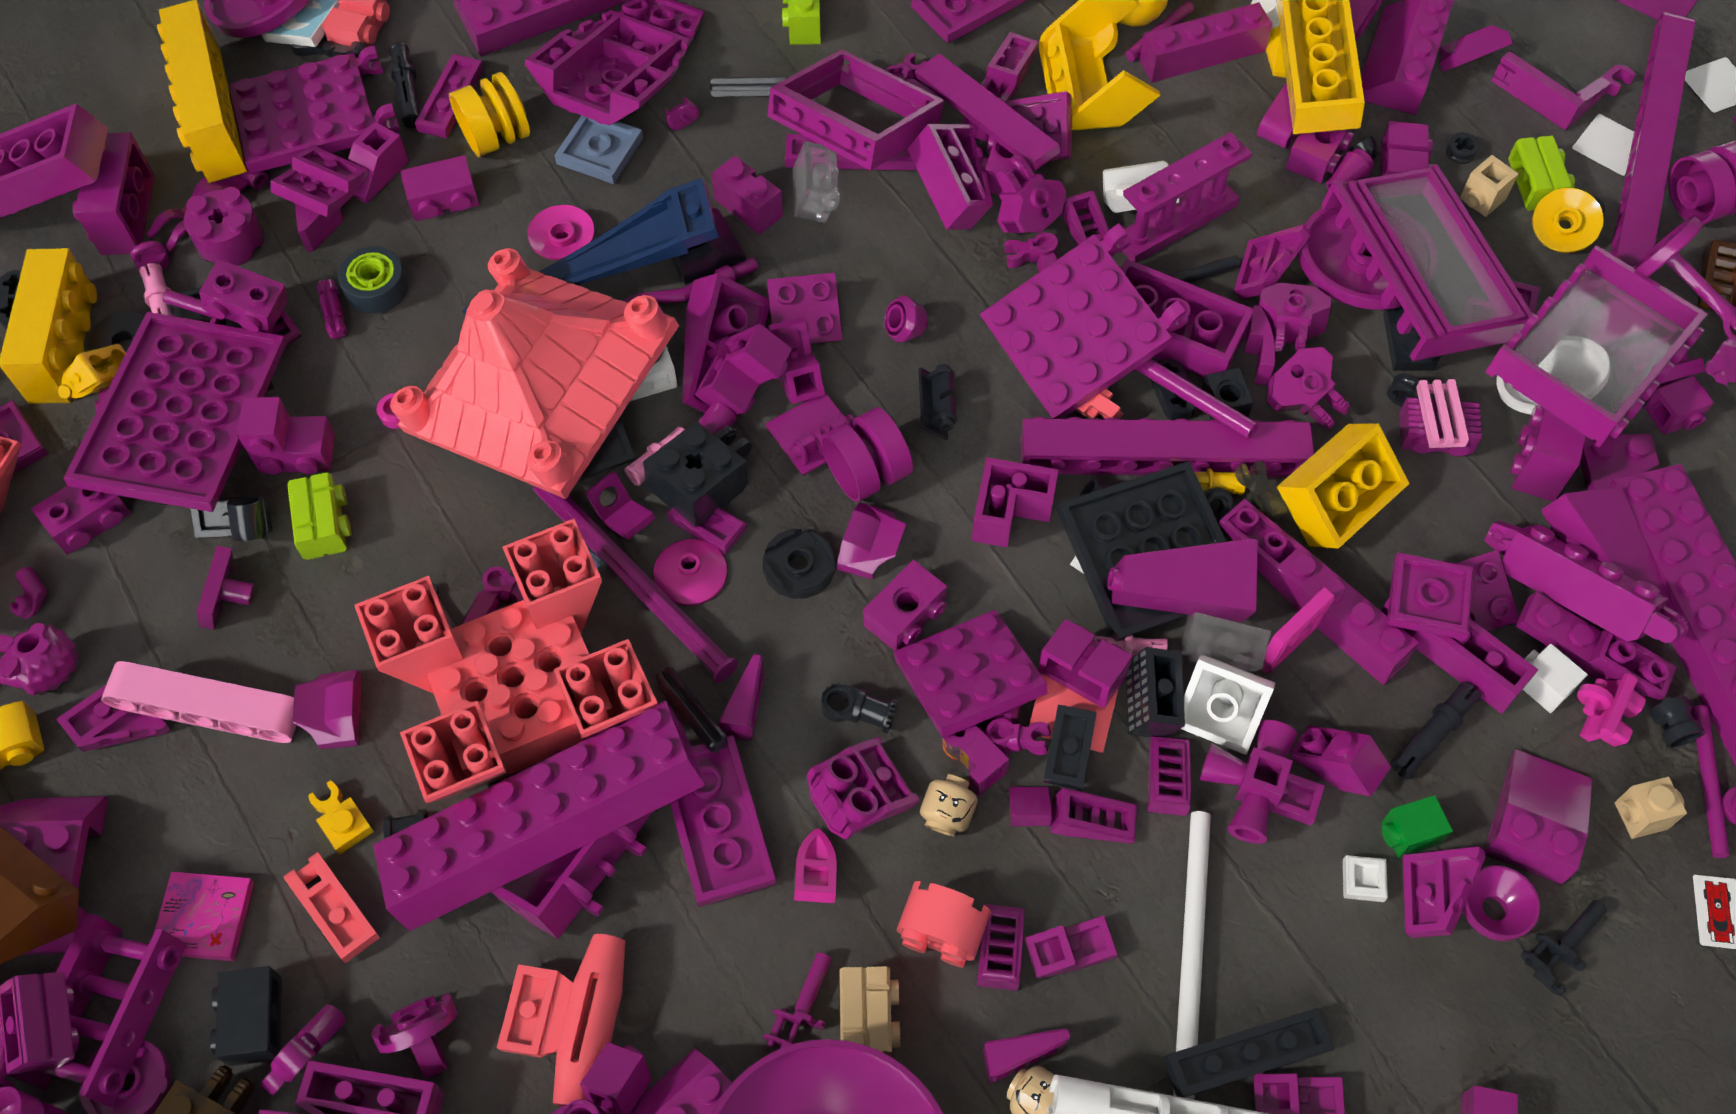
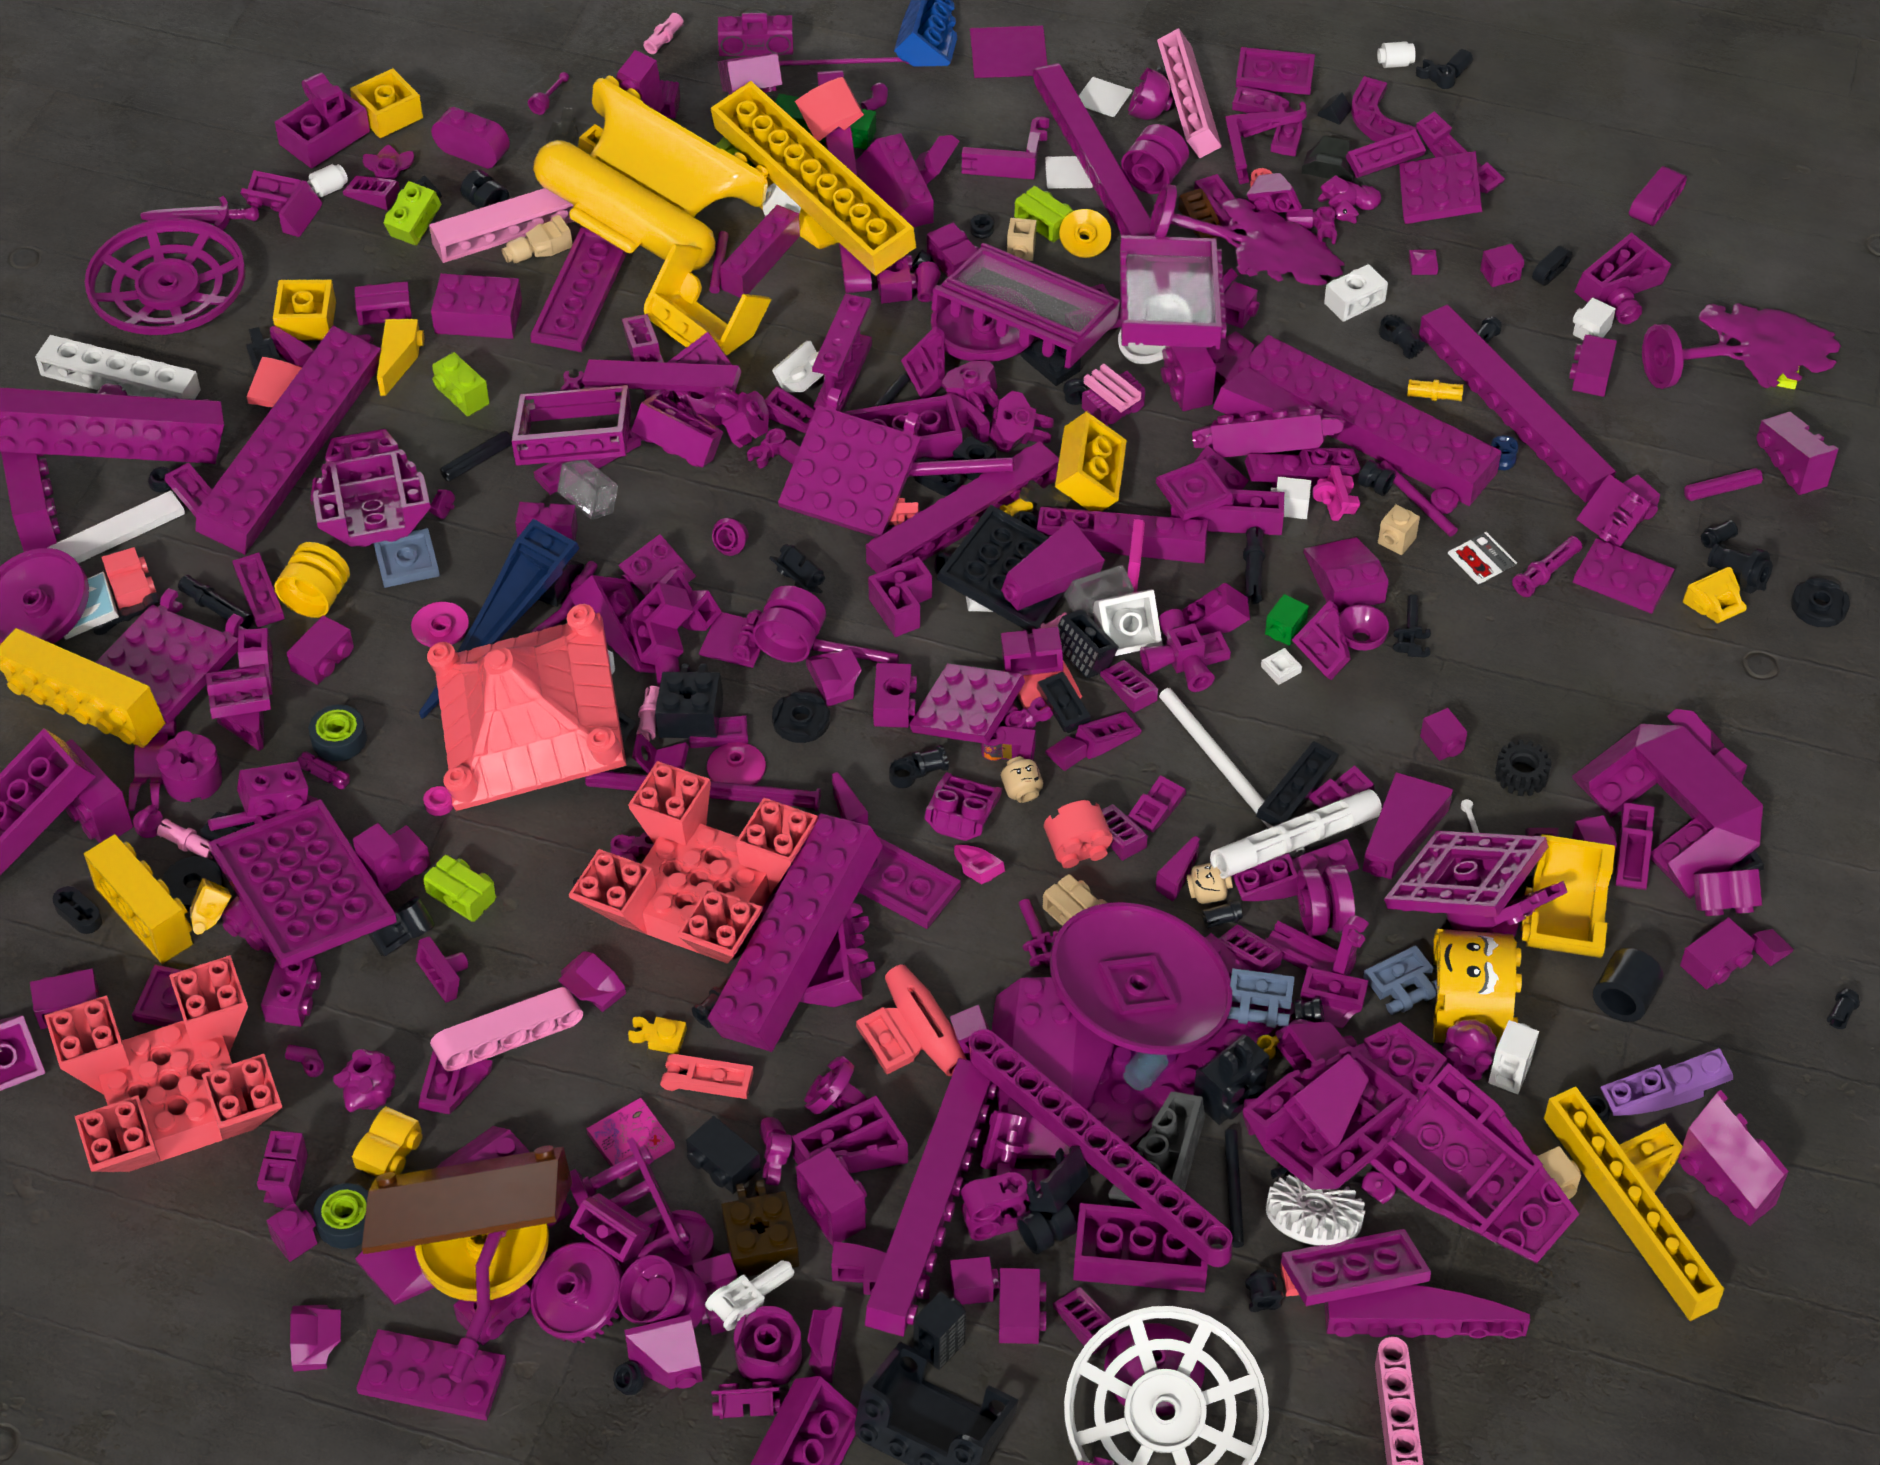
camera: 40 degrees left, 10 degrees down
none -> magenta bar [813,639,900,664]

